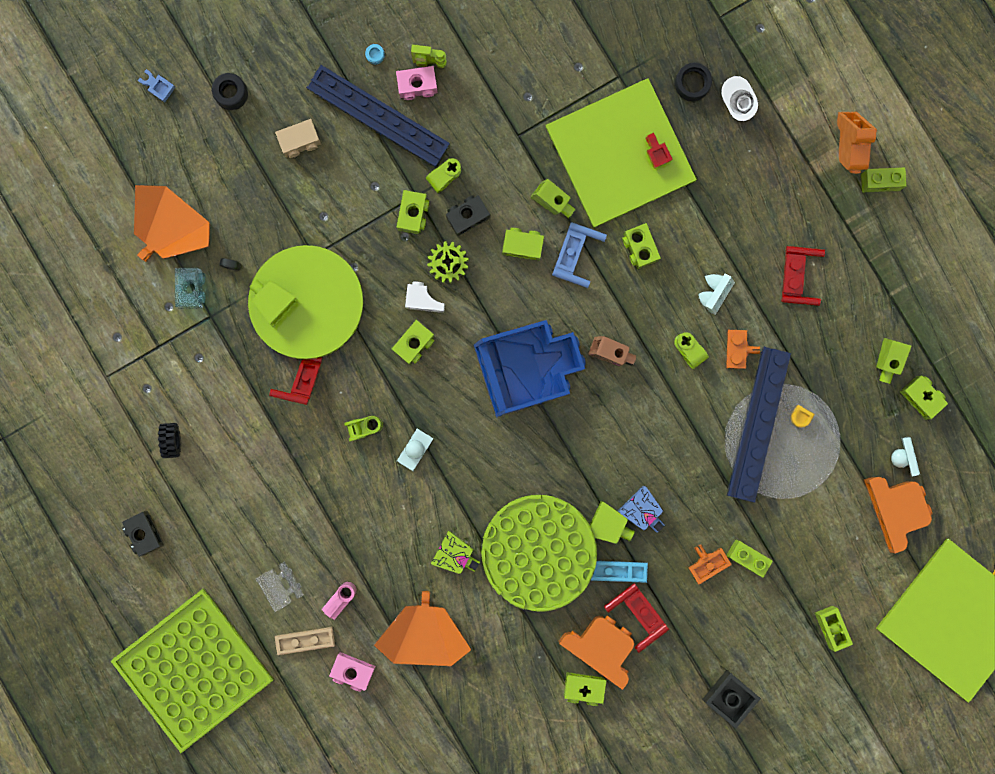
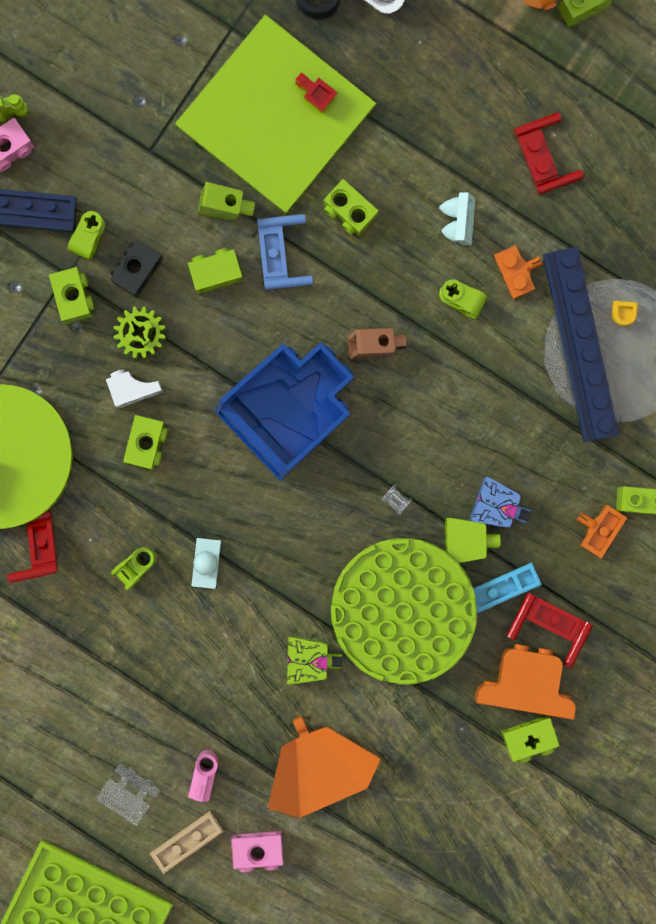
camera: 25 degrees left, 0 degrees up
none -> clear bush [381,484,412,516]

